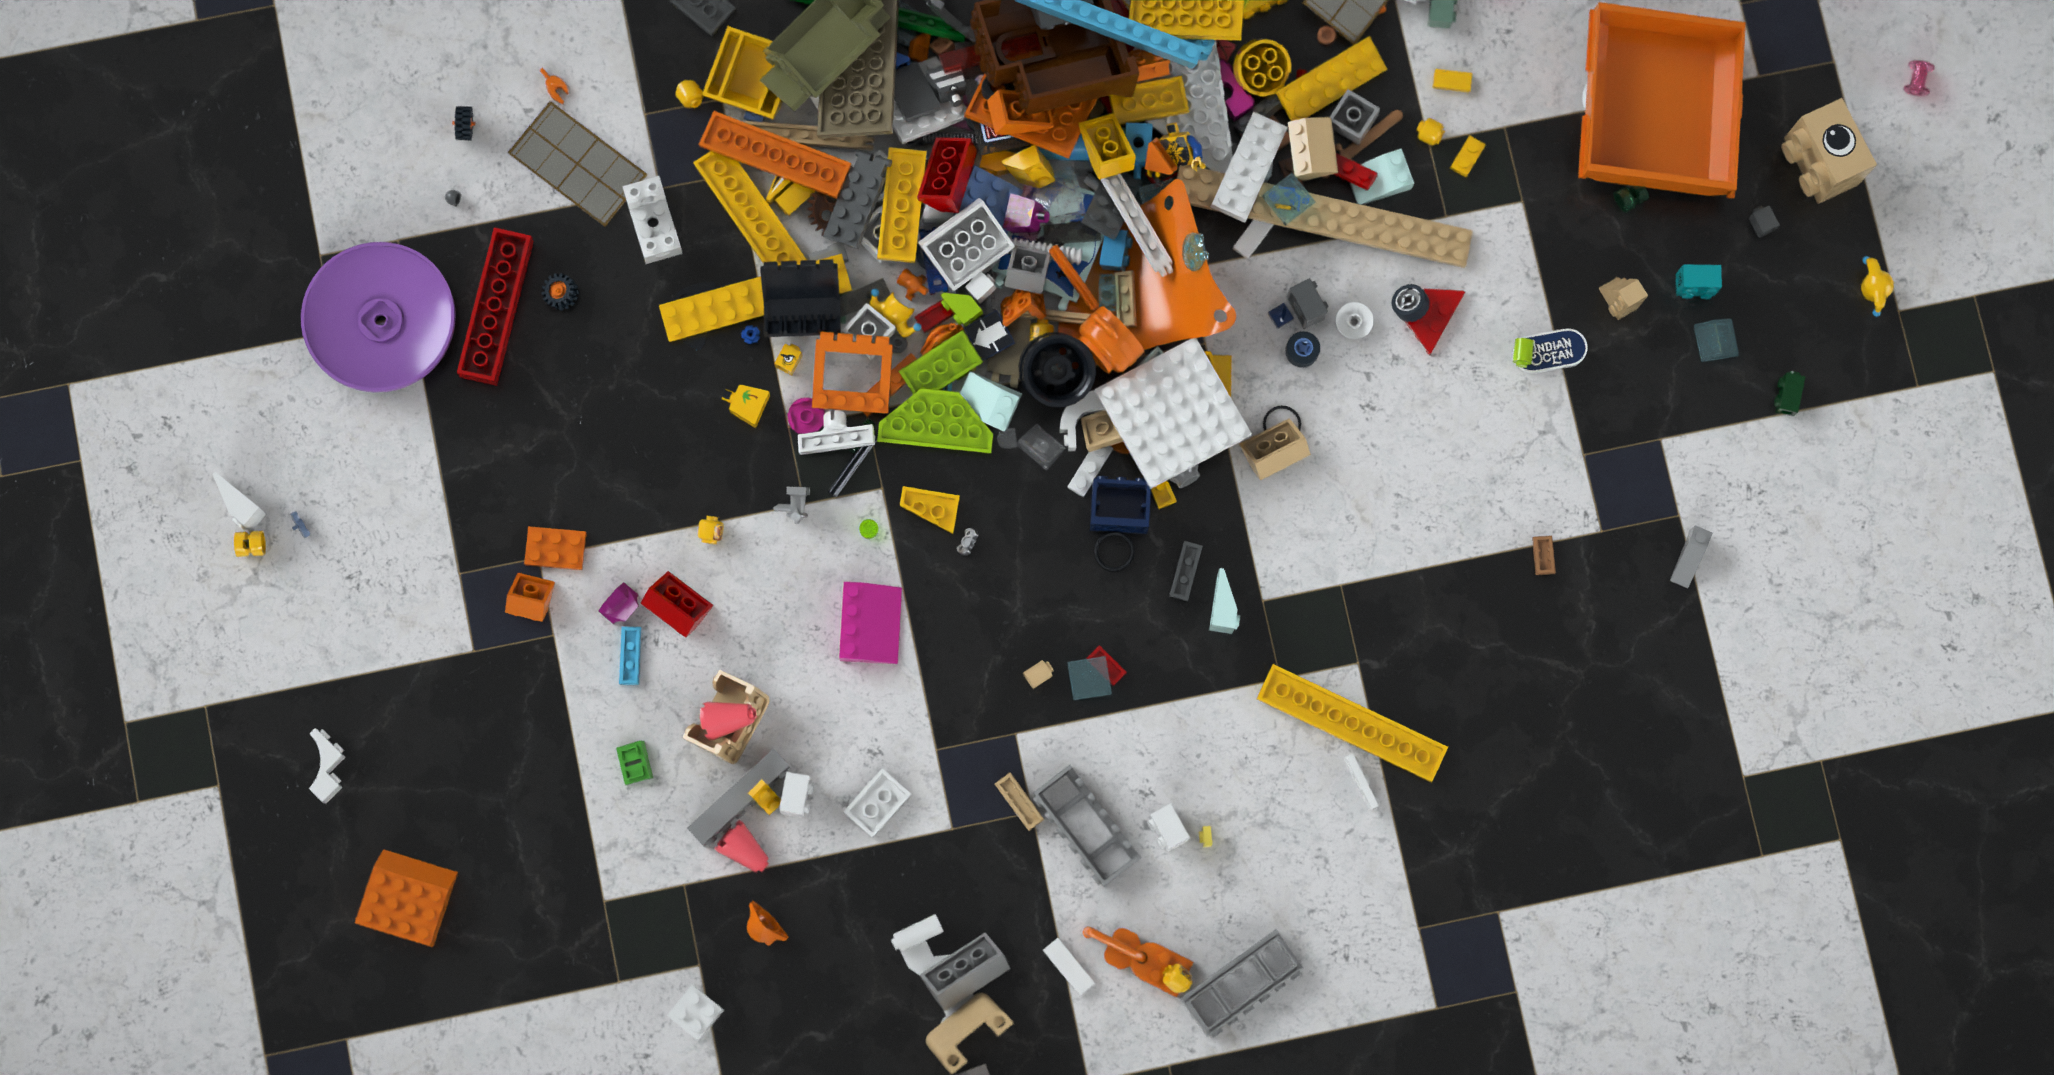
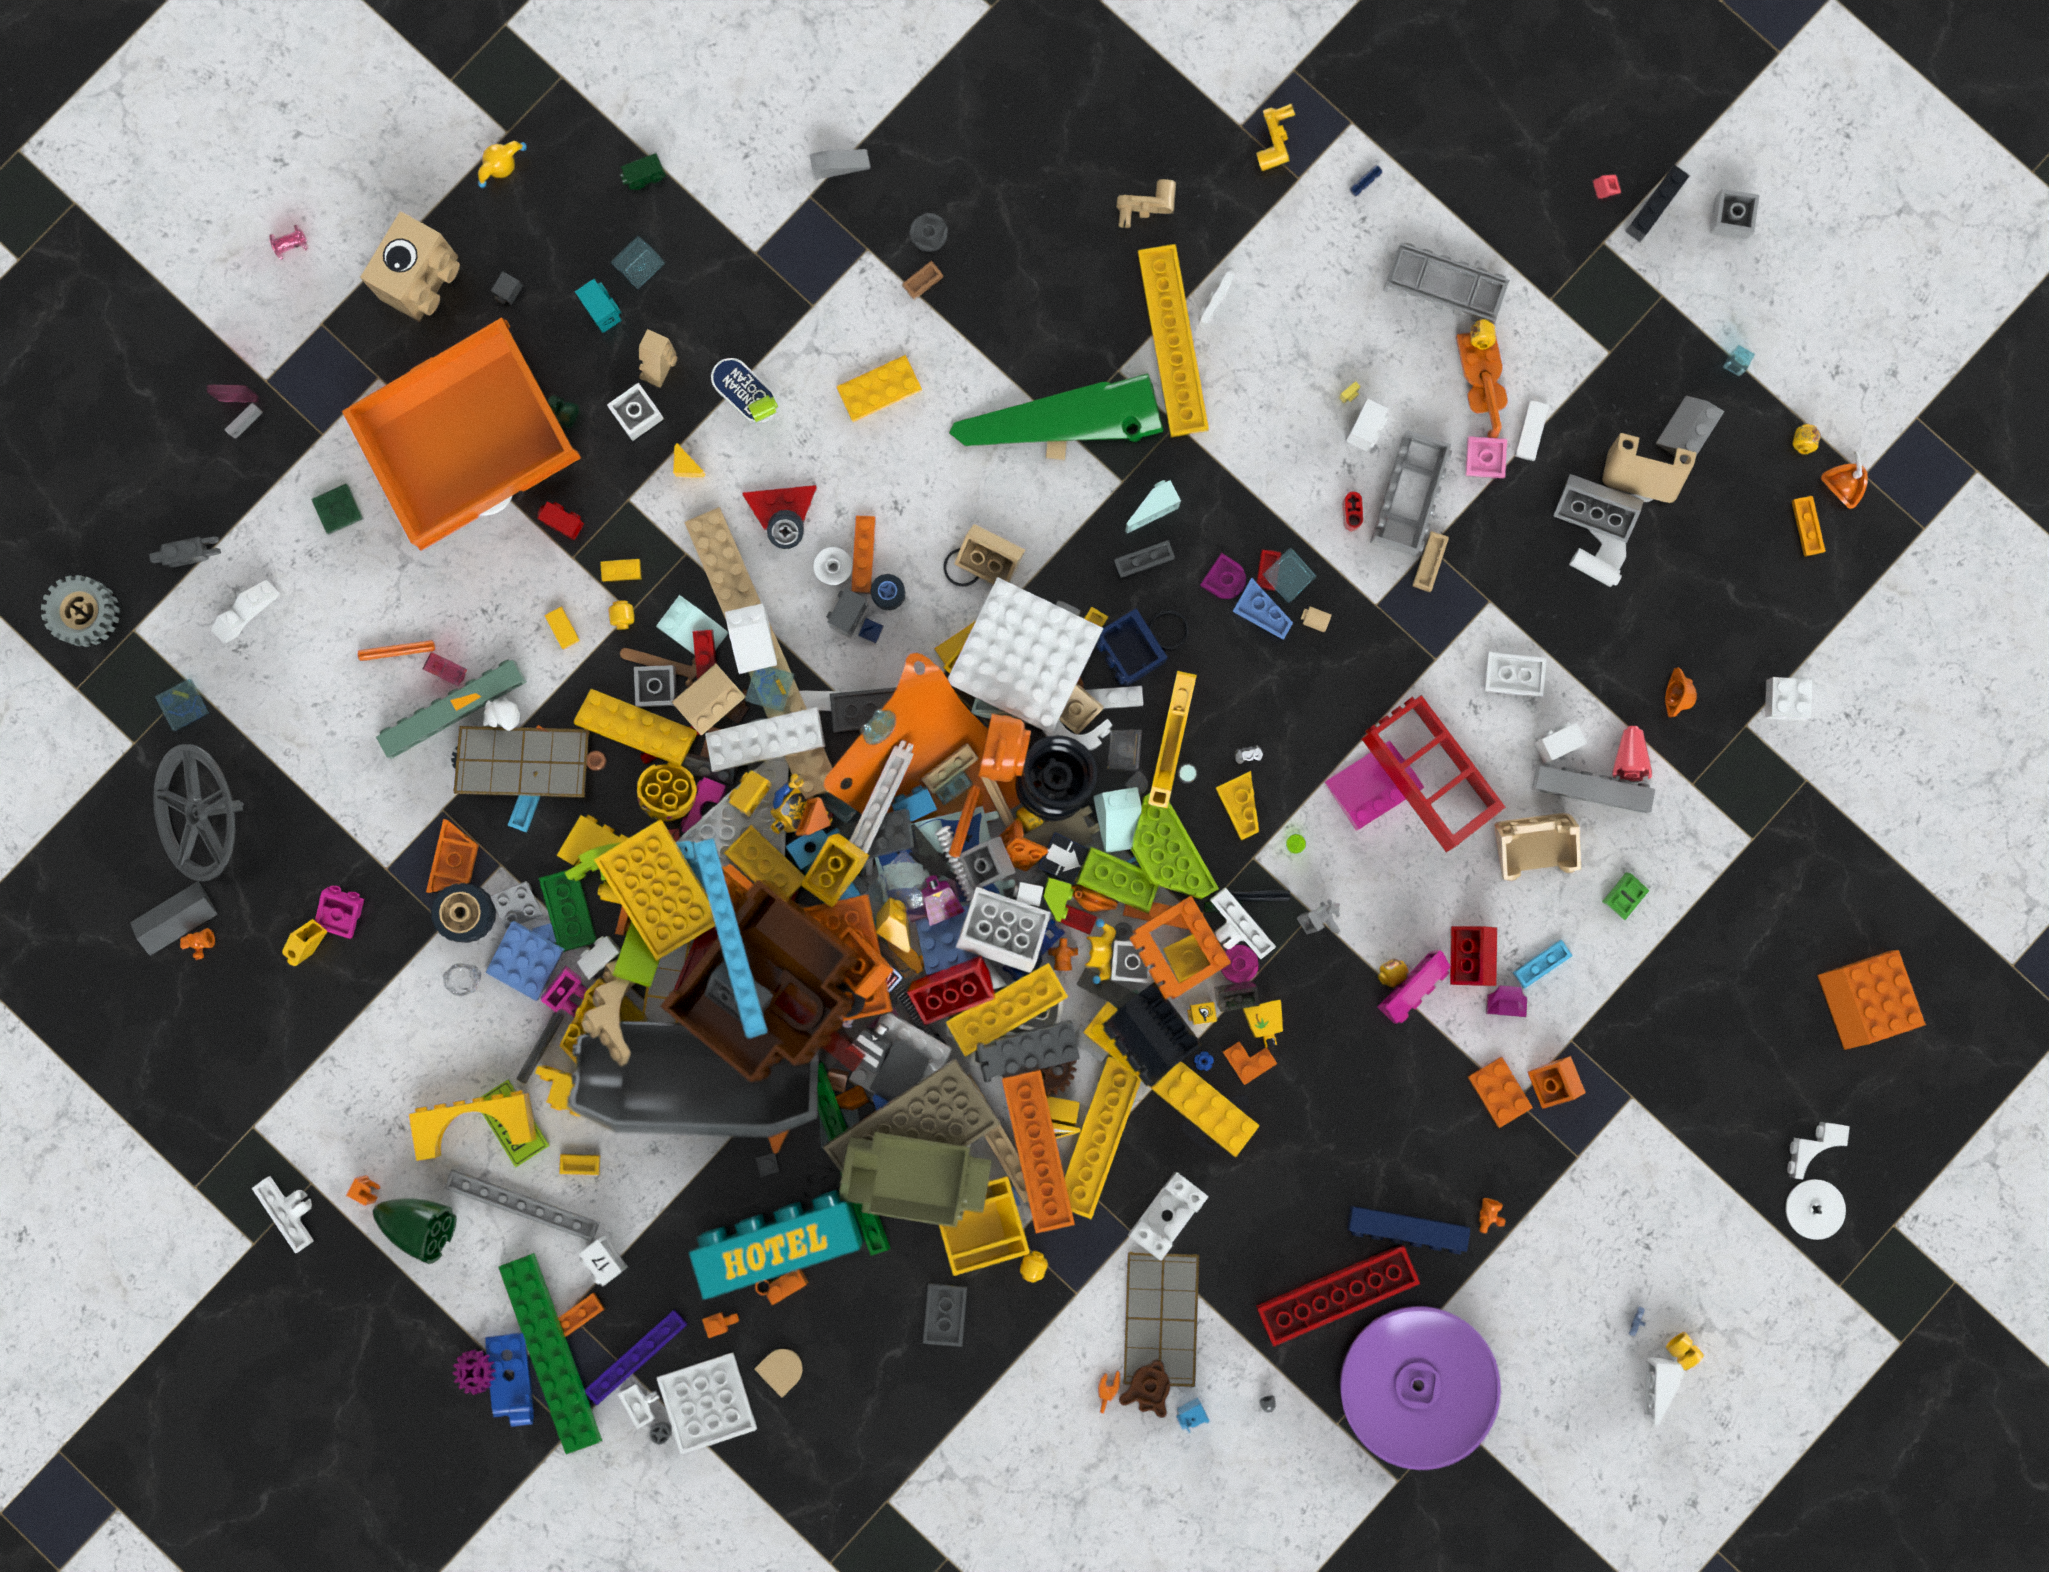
camera: 120 degrees left, 5 degrees up
black wheel [452,106,475,141] -> none
black wheel [541,273,579,310] -> none
coral cone [700,702,757,740] -> none
yellow plate [748,779,781,816] -> none
none -> red brick [538,501,584,540]
none -> white brick [607,383,664,441]
none -> yellow slope [673,443,705,478]
none -> white slope [725,603,777,674]
none -> yellow slope [728,770,772,818]
none -> dark grey tile [829,687,897,733]
none -> yellow plate [836,355,922,422]
none -> orange plate [851,515,876,594]
none -> dark grey tile [910,213,948,252]
none -> green panel [949,373,1163,446]
none -> tan tile [1046,441,1067,460]
none -> tan piece [1117,179,1176,228]
none -> reddish brown tile [1119,1360,1170,1418]
none -> yellow arch [1148,671,1197,808]
none -> yellow plate [1163,934,1209,983]
none -> dark azure hinge [1176,1397,1210,1433]
none -> light aqua tile [1178,764,1197,783]
none -> magenta tile [1200,553,1246,599]
none -> clear smoke brick [1214,980,1260,1012]
none -> orange plate [1223,1041,1277,1085]
none -> medium blue wing [1233,578,1293,640]
none -> yellow piece [1256,104,1295,171]
none -> red beam [1342,491,1363,531]
none -> dark blue brick [1347,1206,1471,1254]
none -> dark blue axle [1350,165,1383,196]
none -> red window [1361,695,1506,853]
none -> dark pink slope [1377,950,1451,1024]
none -> bright pink plate [1465,436,1507,479]
none -> orange piece [1479,1198,1506,1233]
none -> white piece [1785,1179,1846,1239]

